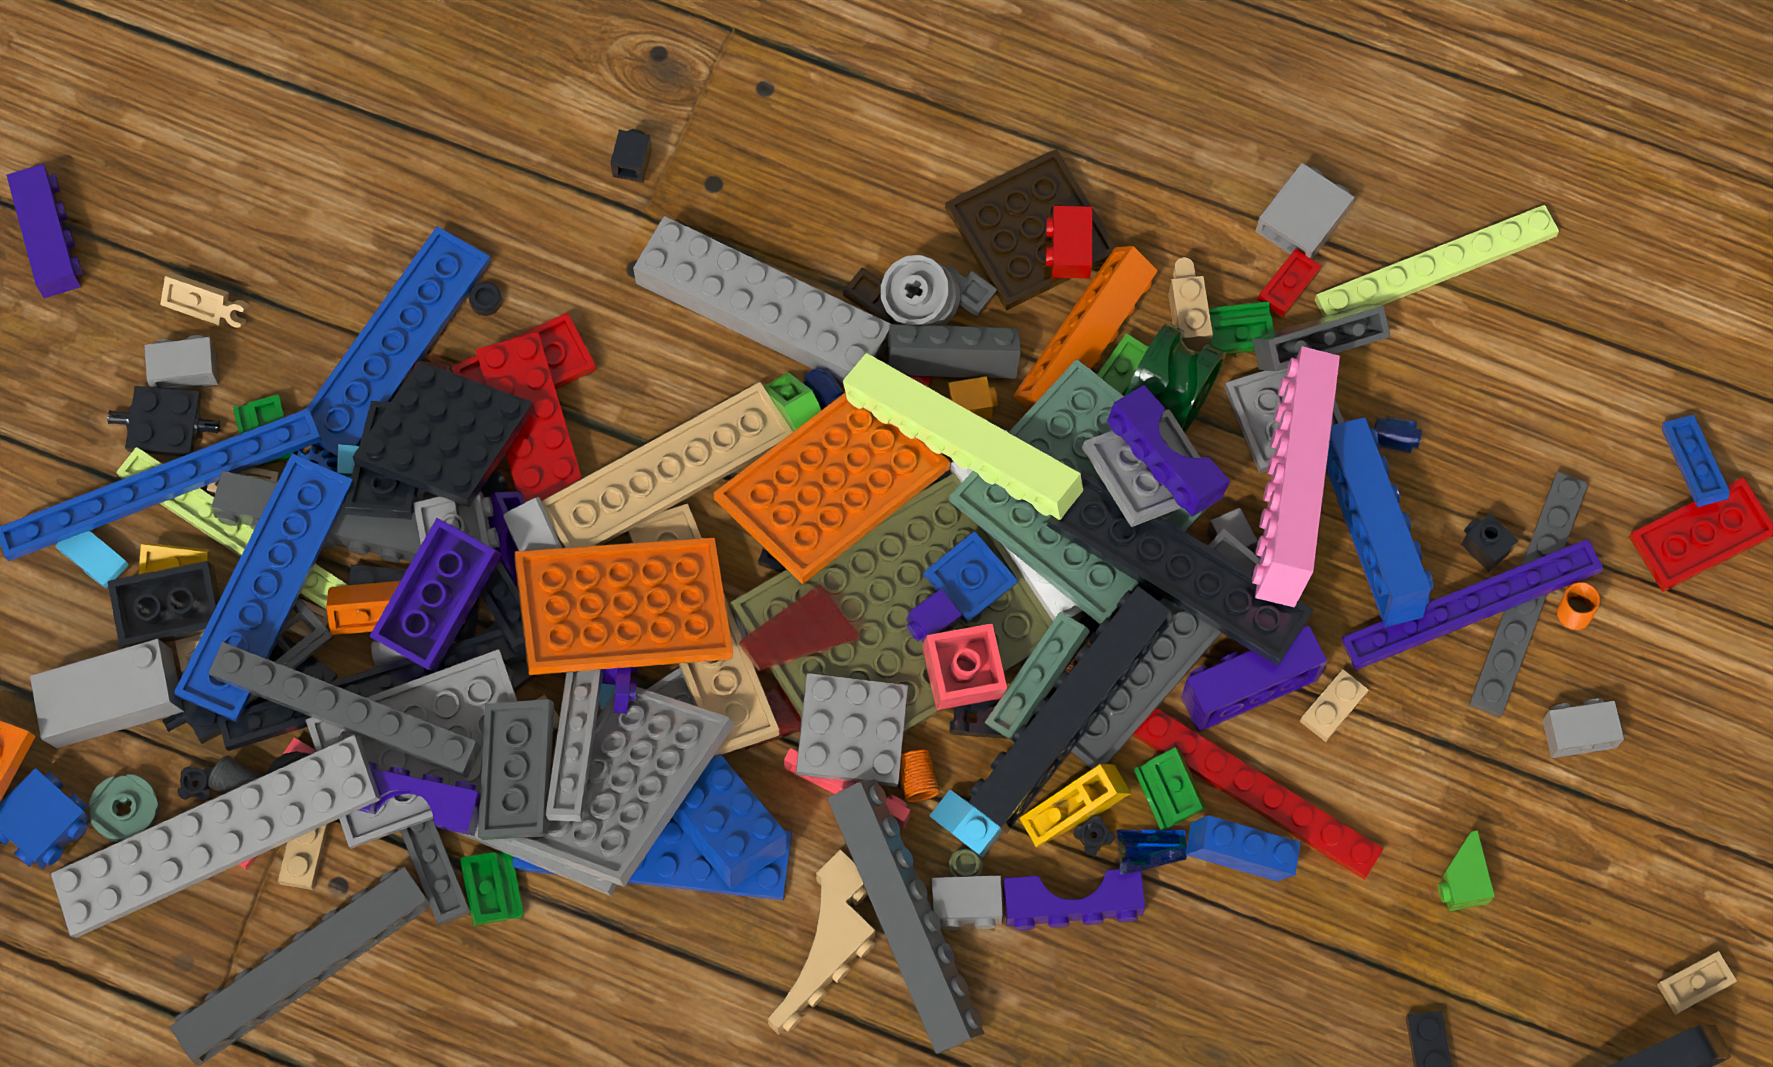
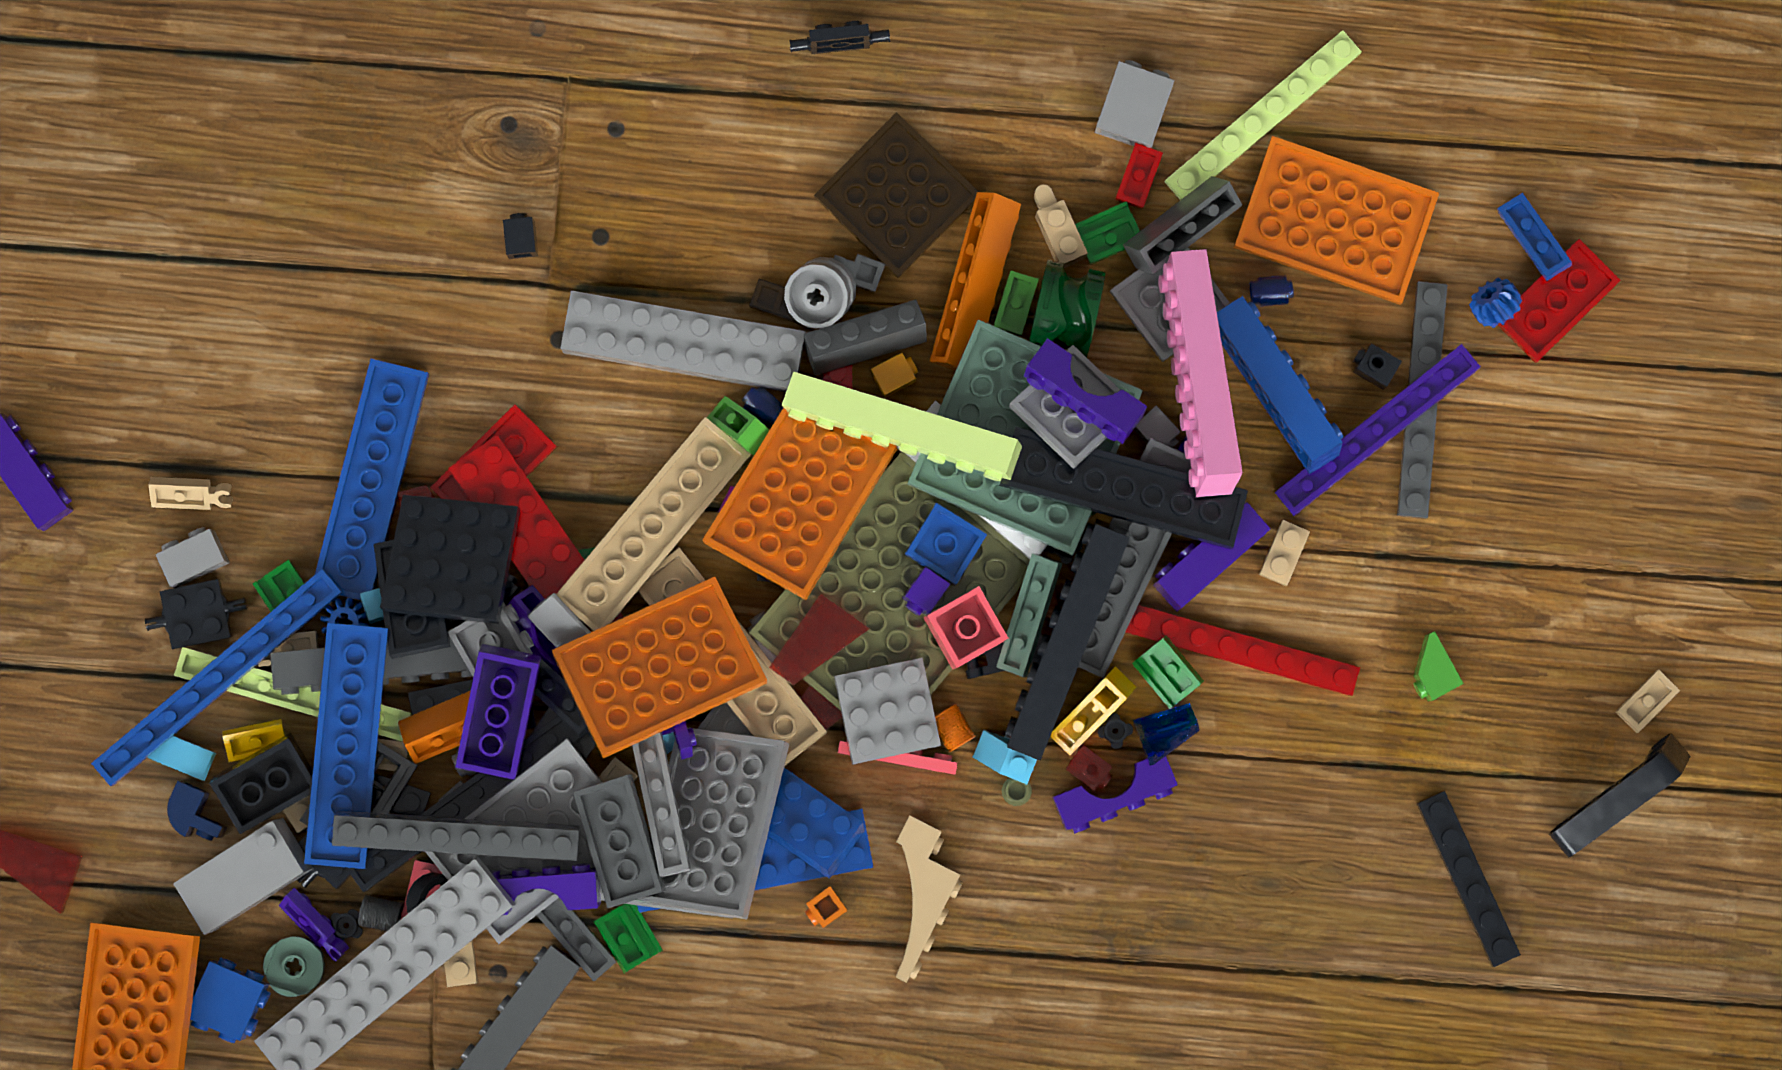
camera: 20 degrees left, 15 degrees up
black tile [469,282,502,316] -> none
dark grey brick [827,779,985,1054] -> none
light grey piece [931,875,1003,931] -> none
red brick [1046,206,1092,279] -> none
blue brick [1185,815,1301,881] -> none
light grey brick [1542,698,1624,758] -> none
orange piece [1557,582,1600,630] -> none
none -> dark blue brick [167,781,227,841]
none -> dark purple plate [279,888,349,962]
none -> black plate [789,21,890,54]
none -> orange brick [805,885,848,928]
none -> clear red brick [1064,745,1113,791]
none -> orange plate [1233,136,1439,305]
none -> blue gear [1469,277,1522,328]

